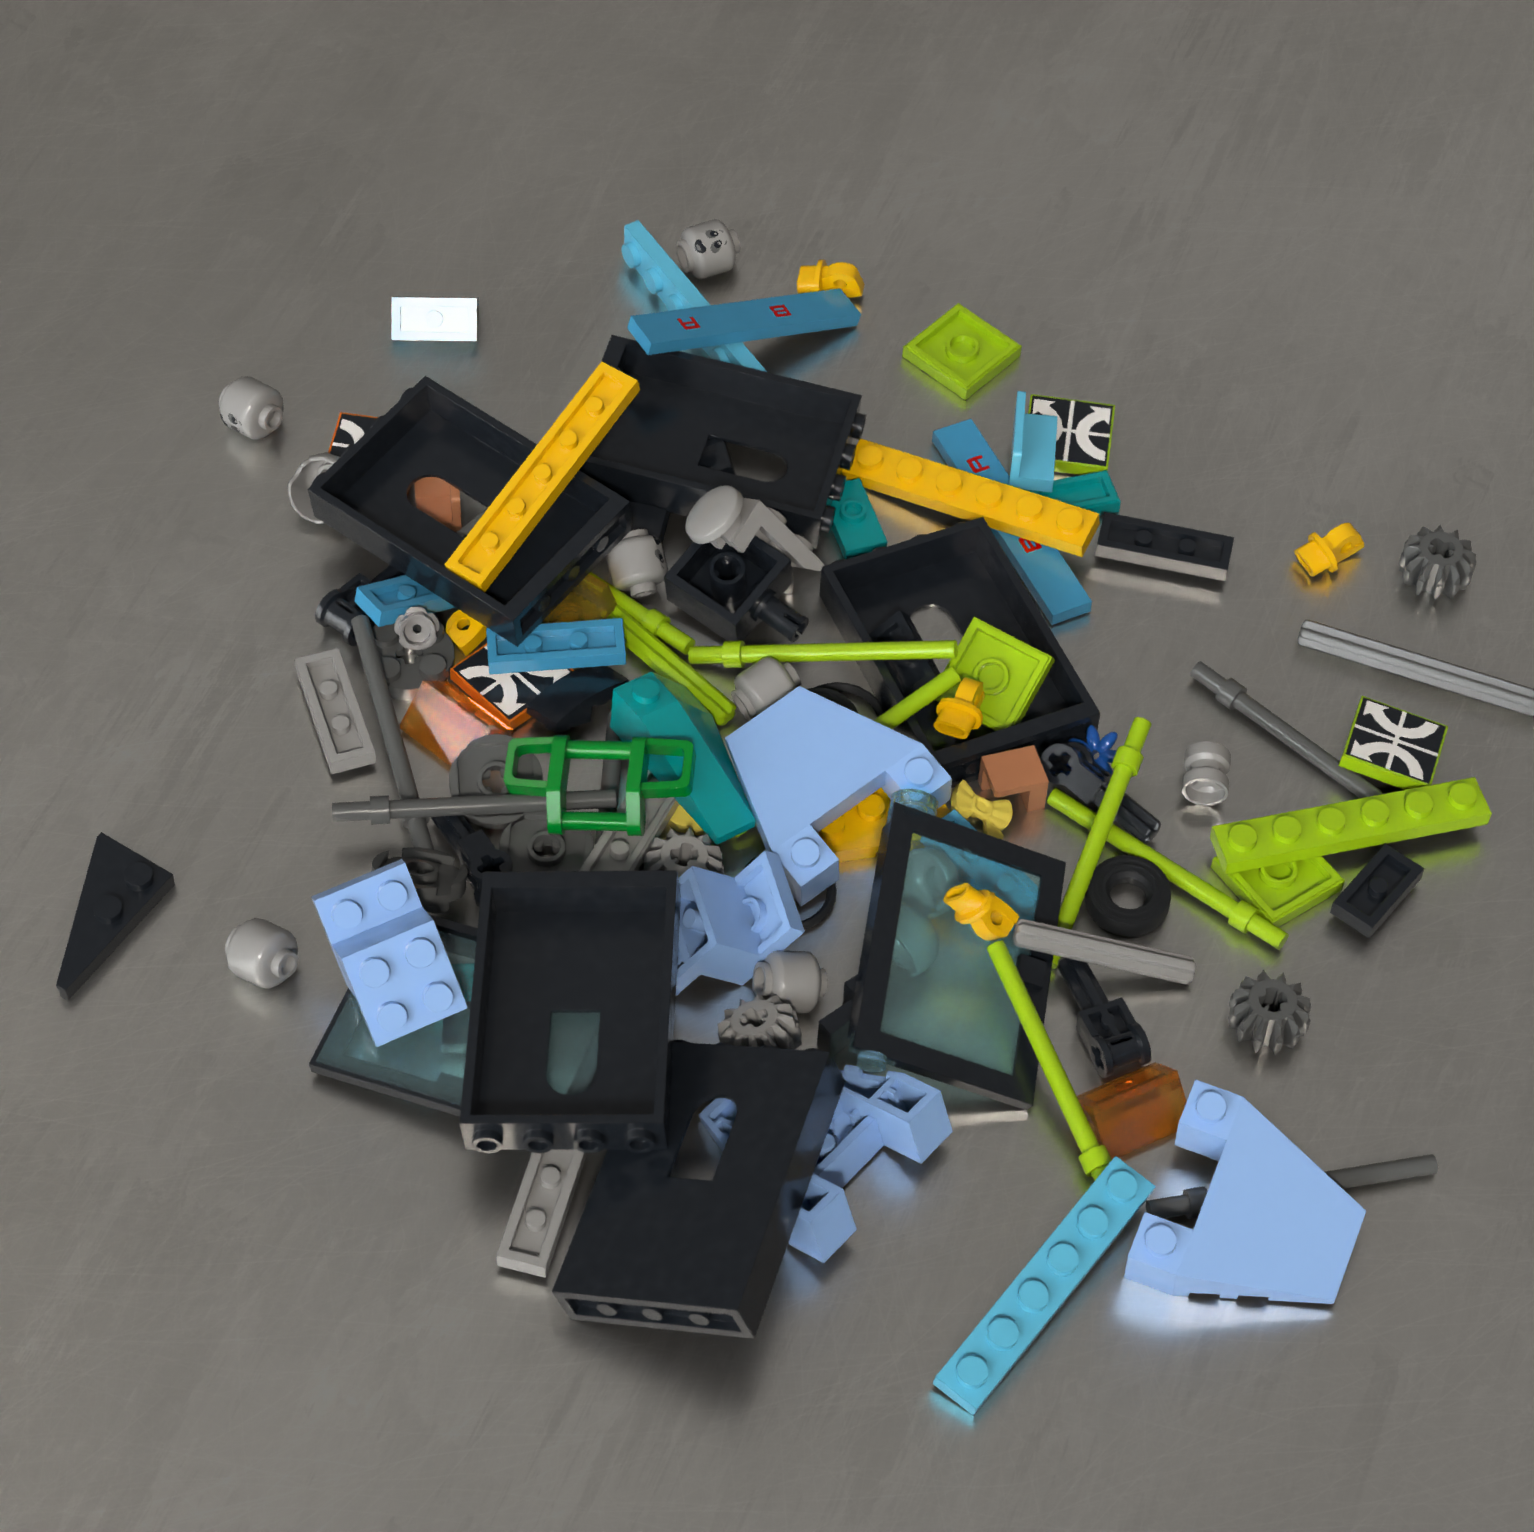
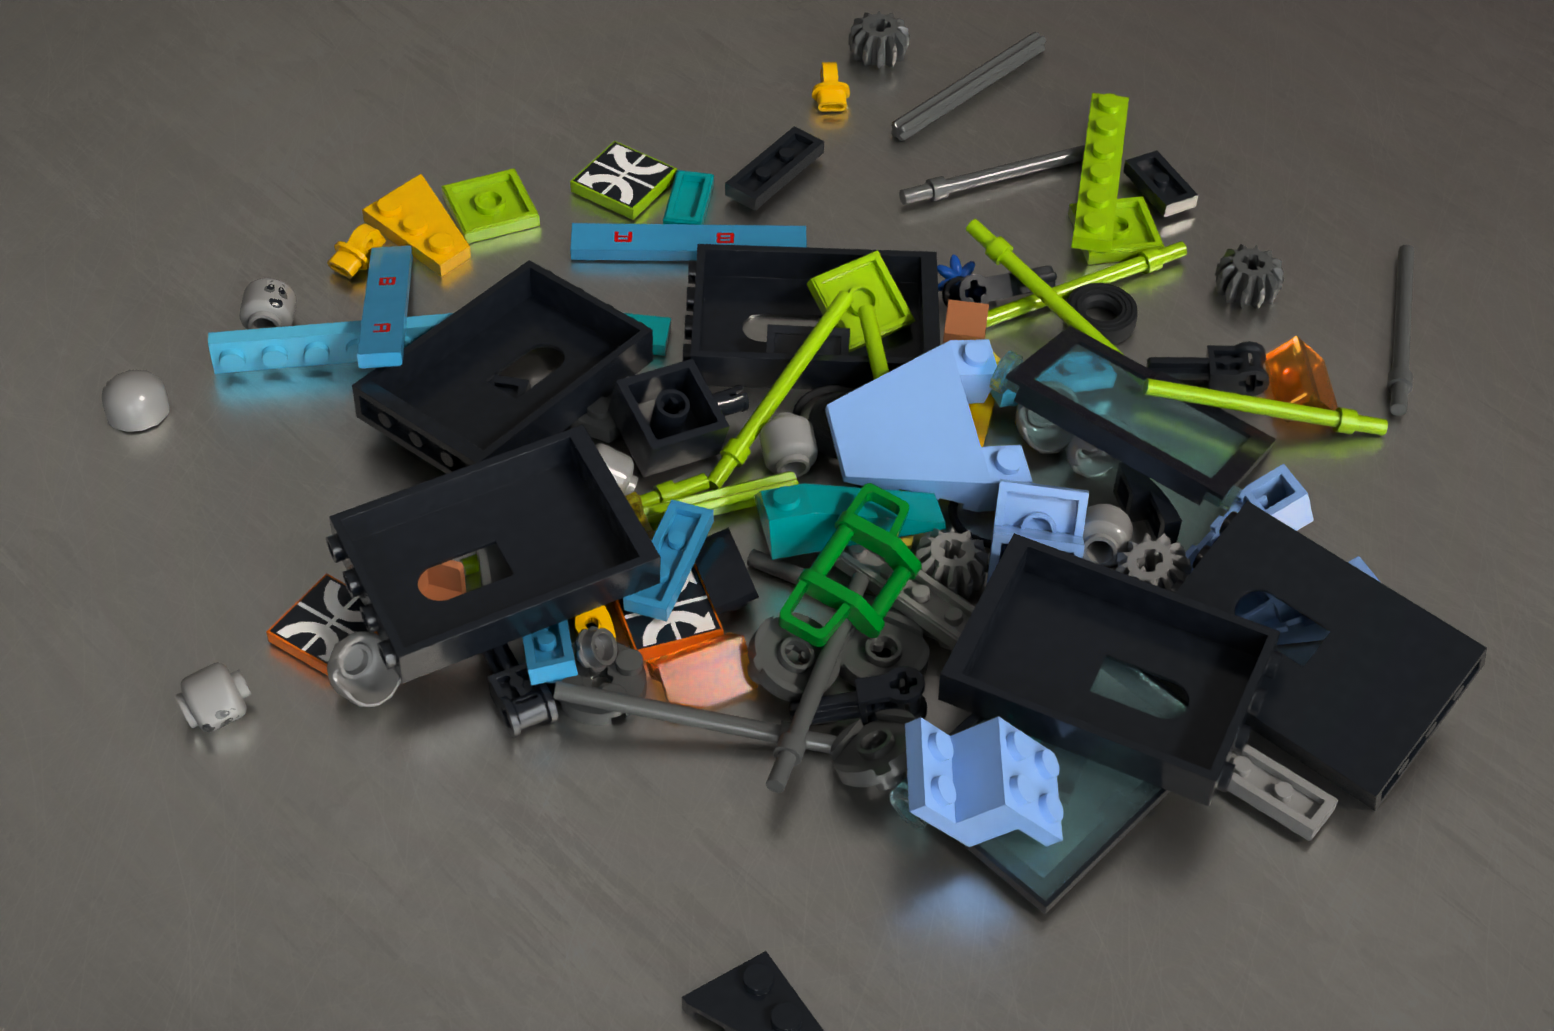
camera: 65 degrees left, 5 degrees down
light grey head [225,918,298,989] -> none
light grey plate [294,648,376,774] -> none
panel [392,296,479,341] -> none
yellow plate [444,361,640,593] -> none
light grey piece [685,485,824,571] -> none
yellow plate [842,439,1100,557] -> none
medium azure plate [932,1156,1156,1416] -> none
yellow piece [934,677,985,739] -> none
yellow piece [943,883,1019,941] -> none
medium azure panel [1009,391,1058,492] -> none
light grey axle [1012,919,1196,984] -> none
light blue wedge [1124,1079,1366,1304] -> none
light grey wheel [1182,741,1231,806] -> none
tile [1338,696,1448,790] -> none
none -> light grey hair [102,370,170,432]
none -> yellow wing [362,174,471,277]

